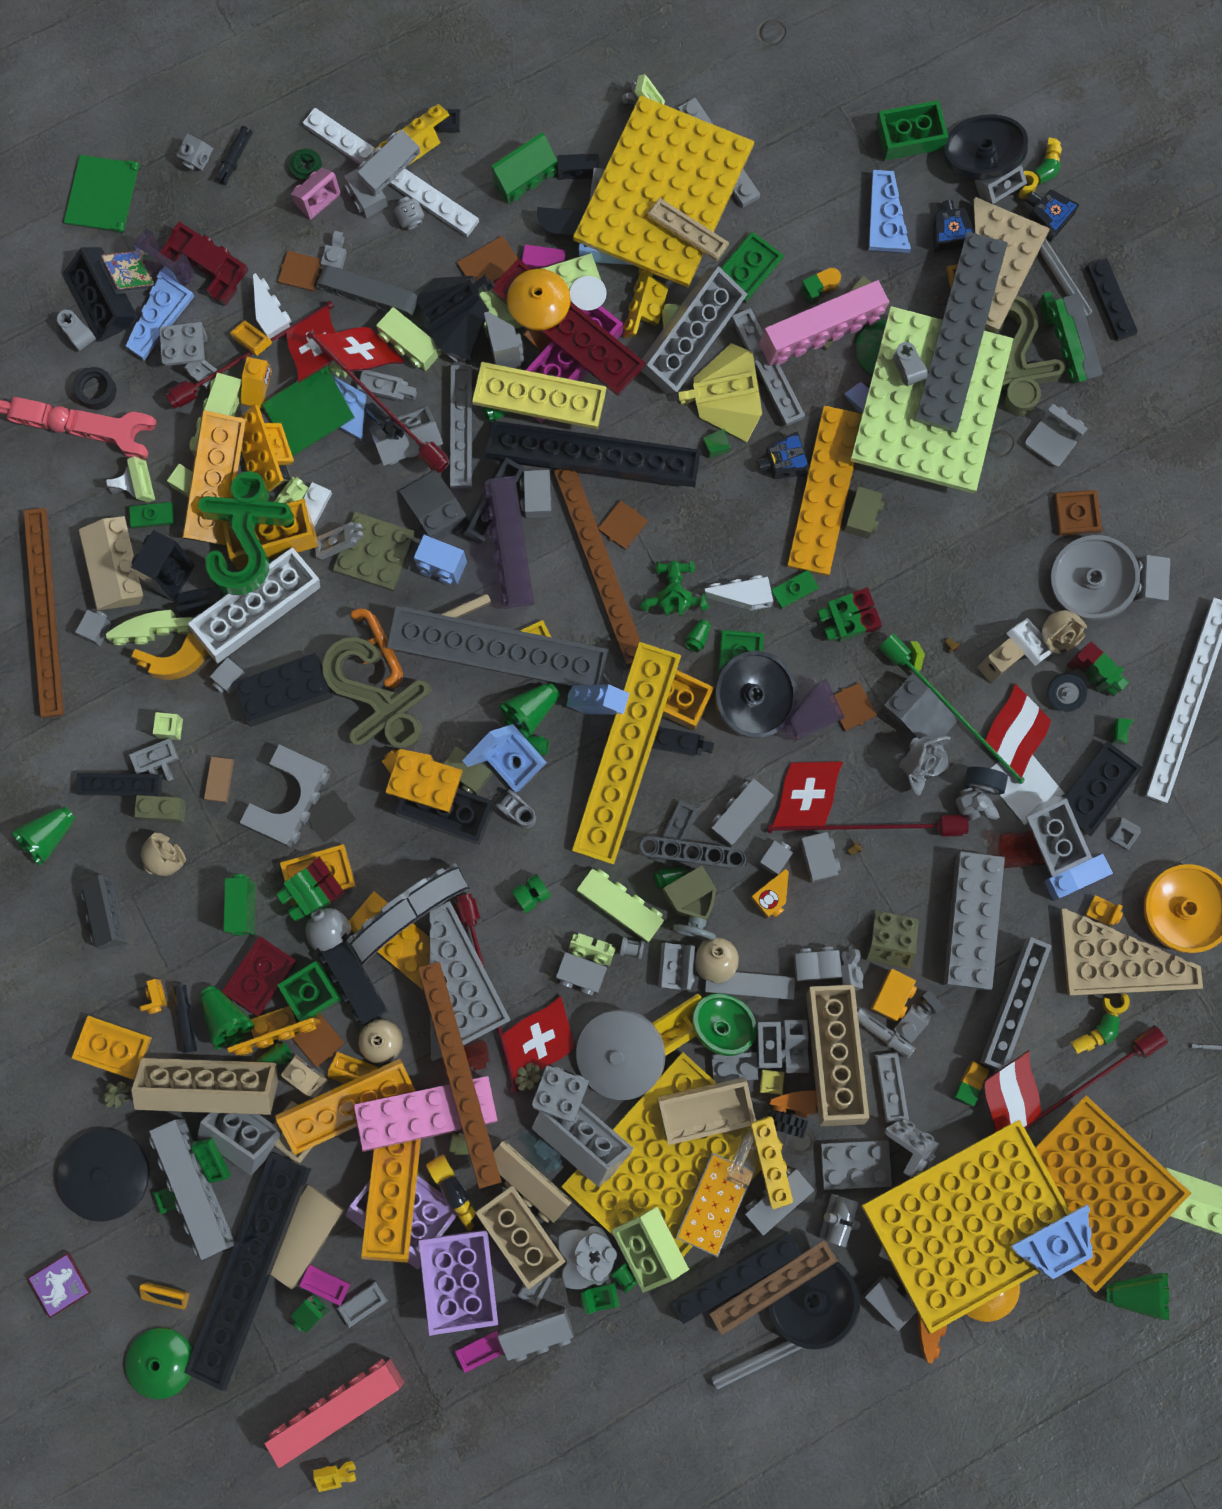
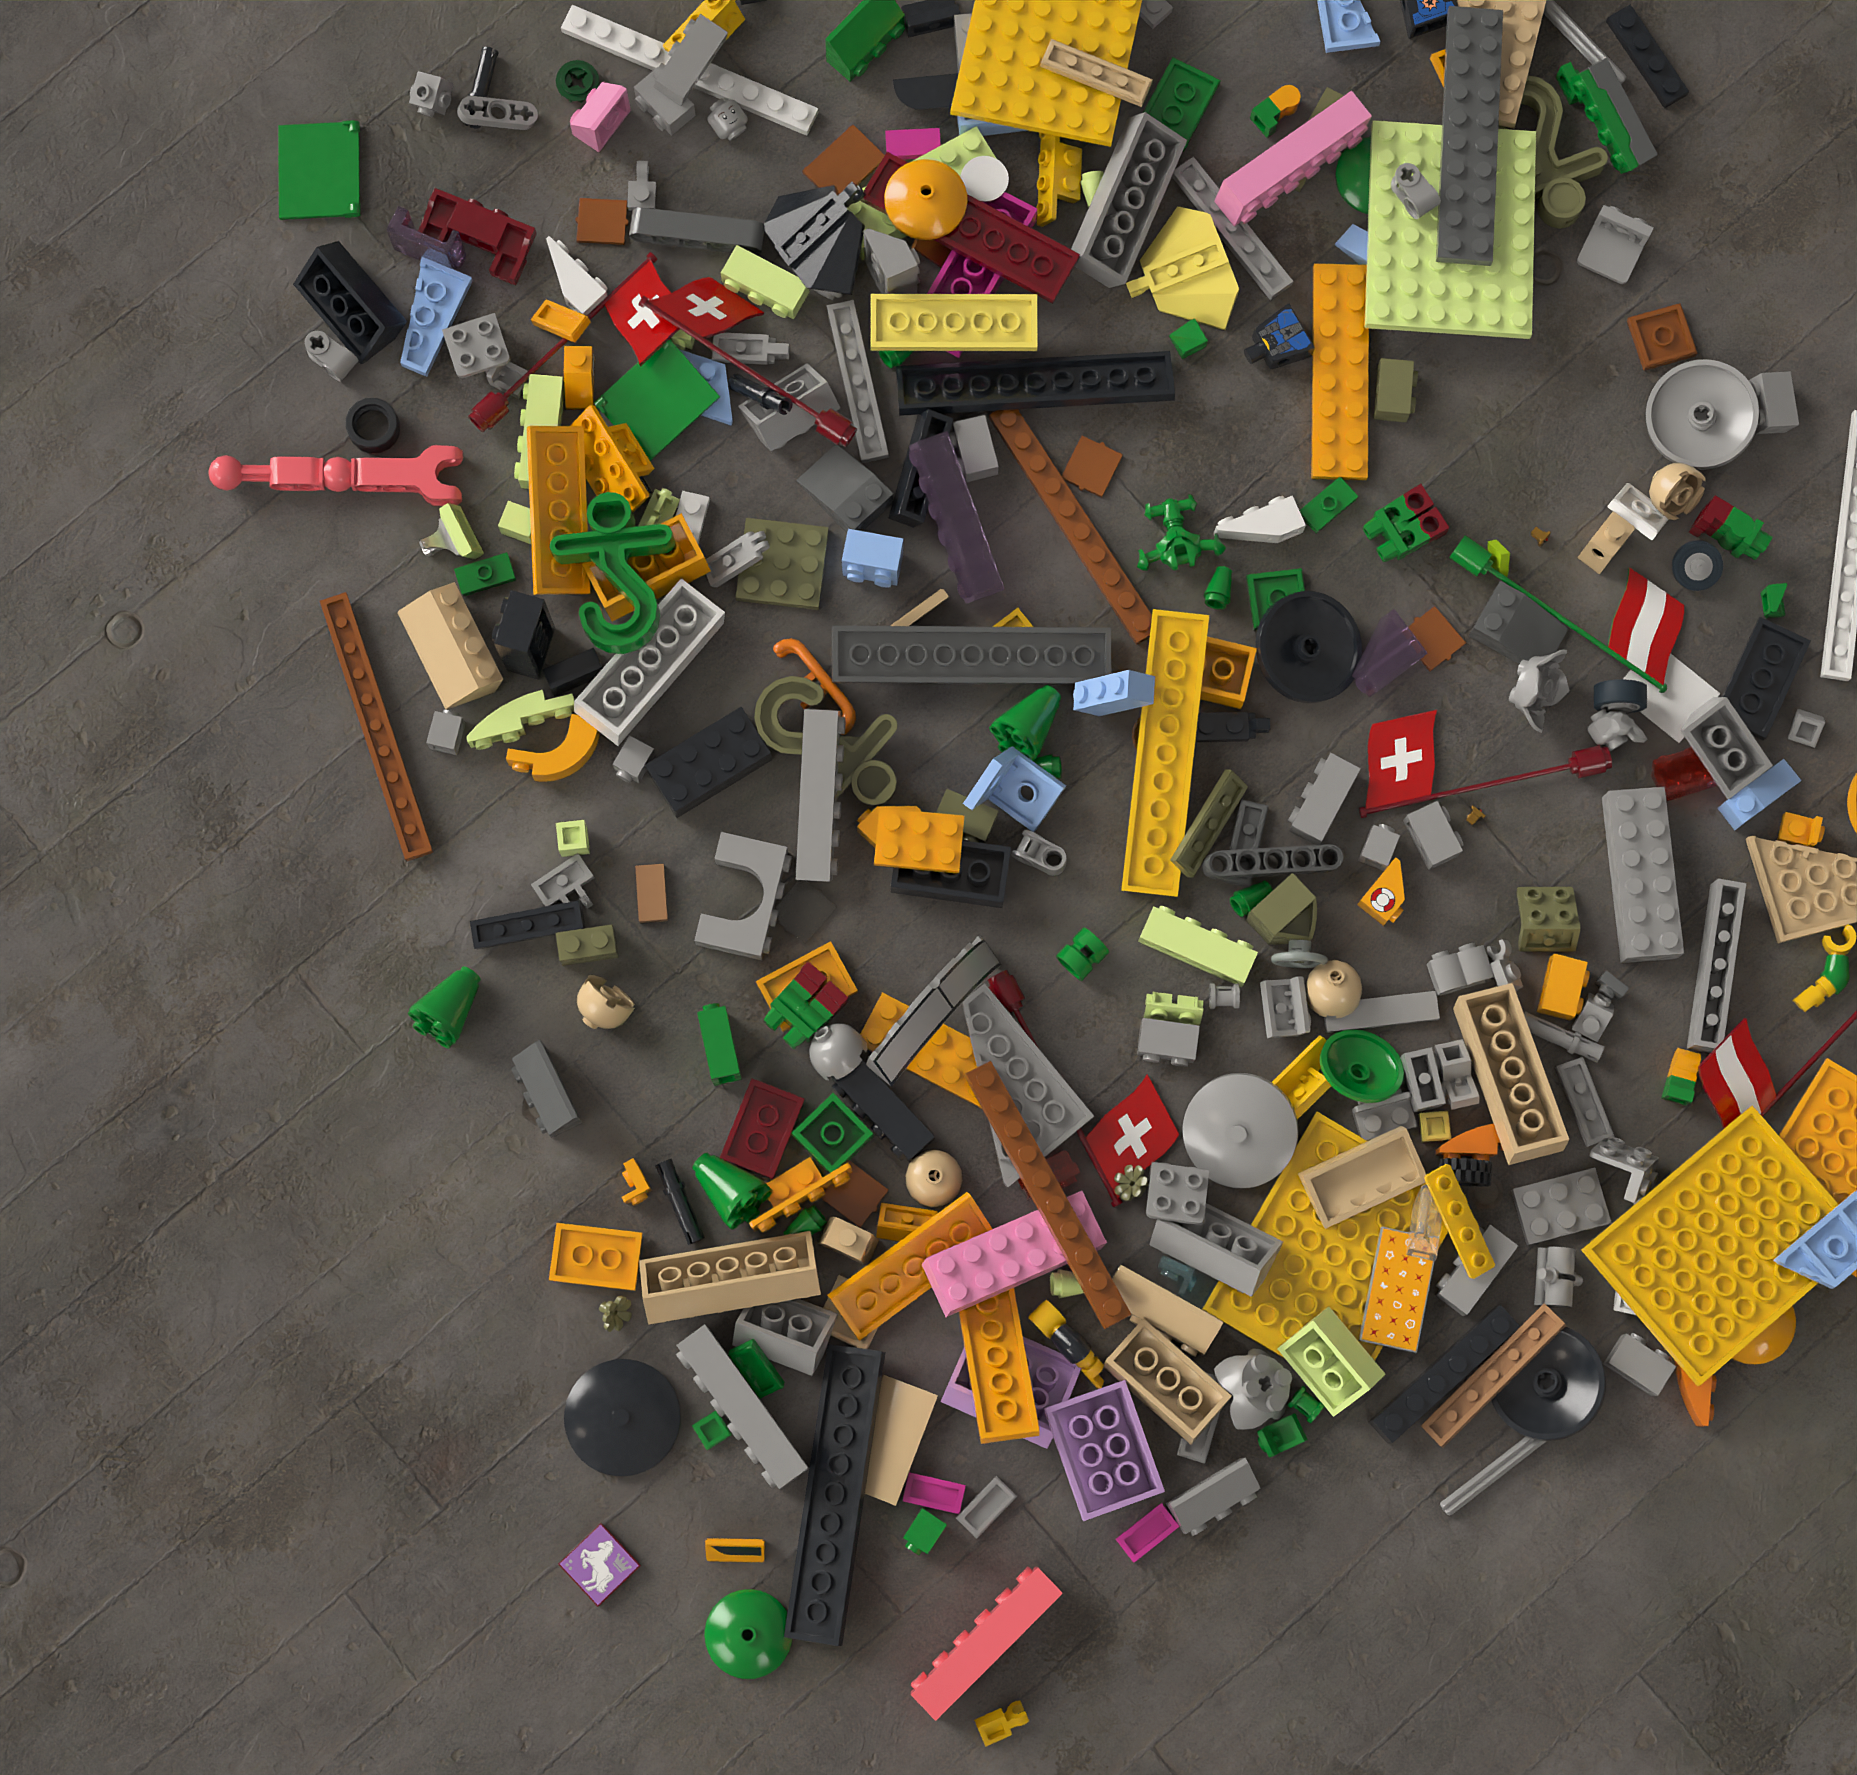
camera: 15 degrees left, 0 degrees up
tile [98,251,155,294] -> none
none -> light grey beam [457,96,538,130]
none -> light grey brick [796,709,846,882]
none -> olive tile [1170,769,1248,877]

